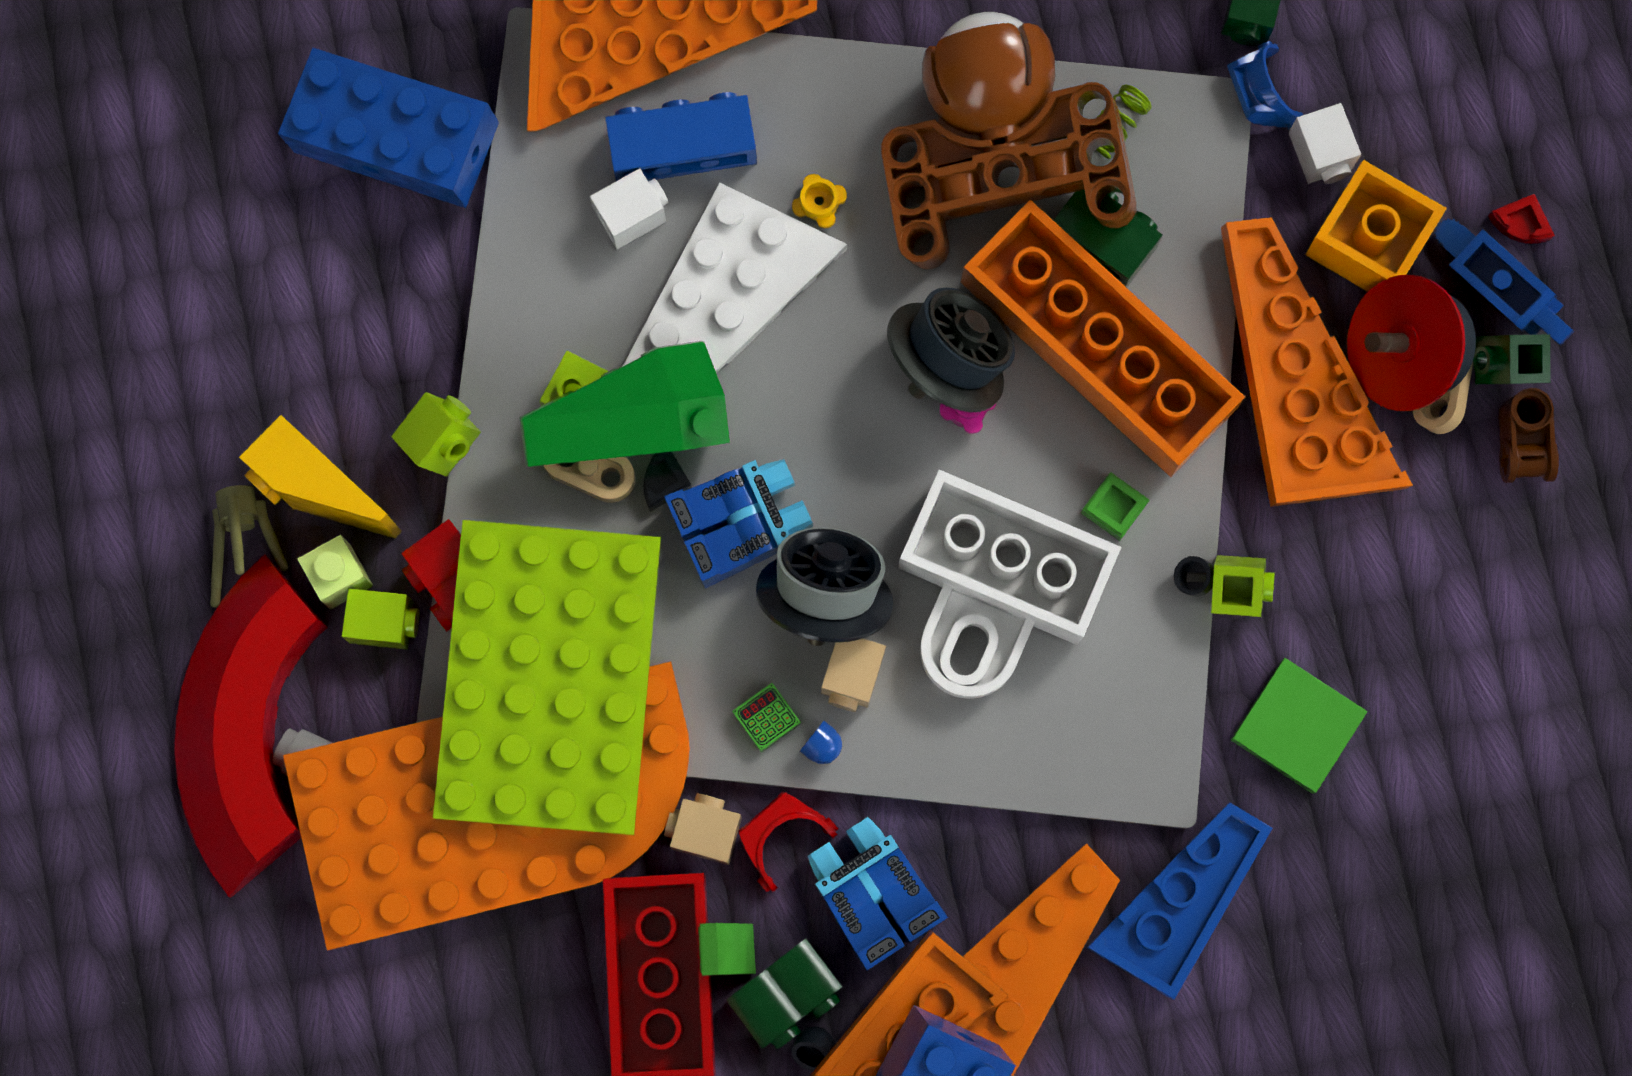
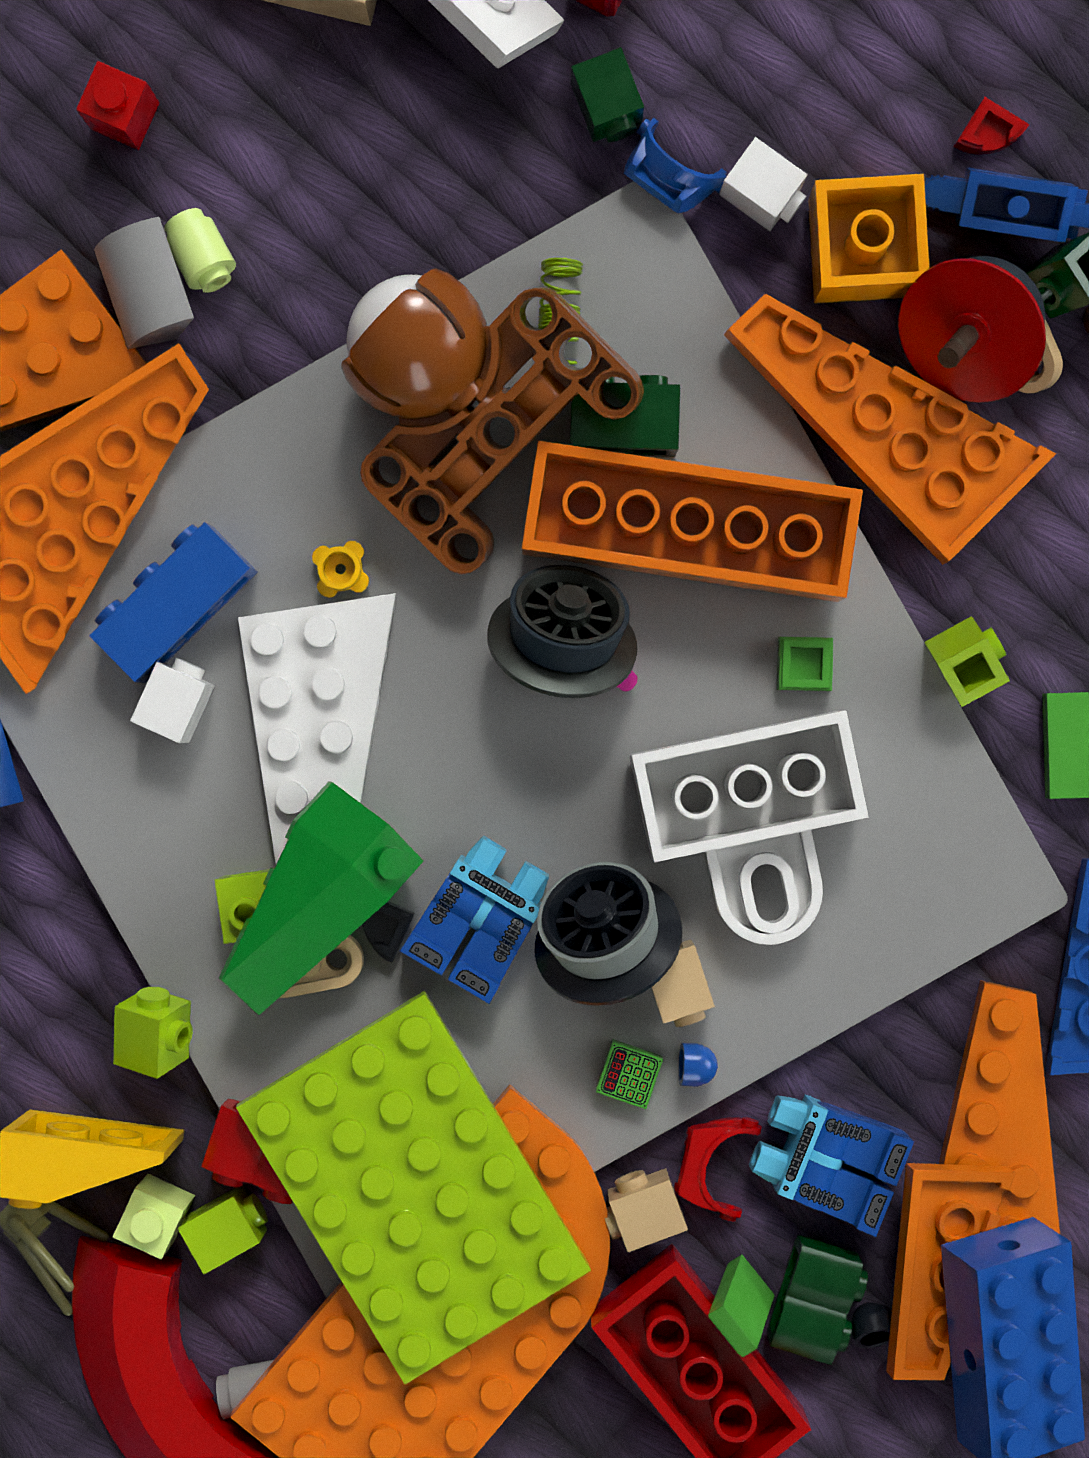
camera: 30 degrees left, 10 degrees up
black hinge [1174,556,1214,597] -> none

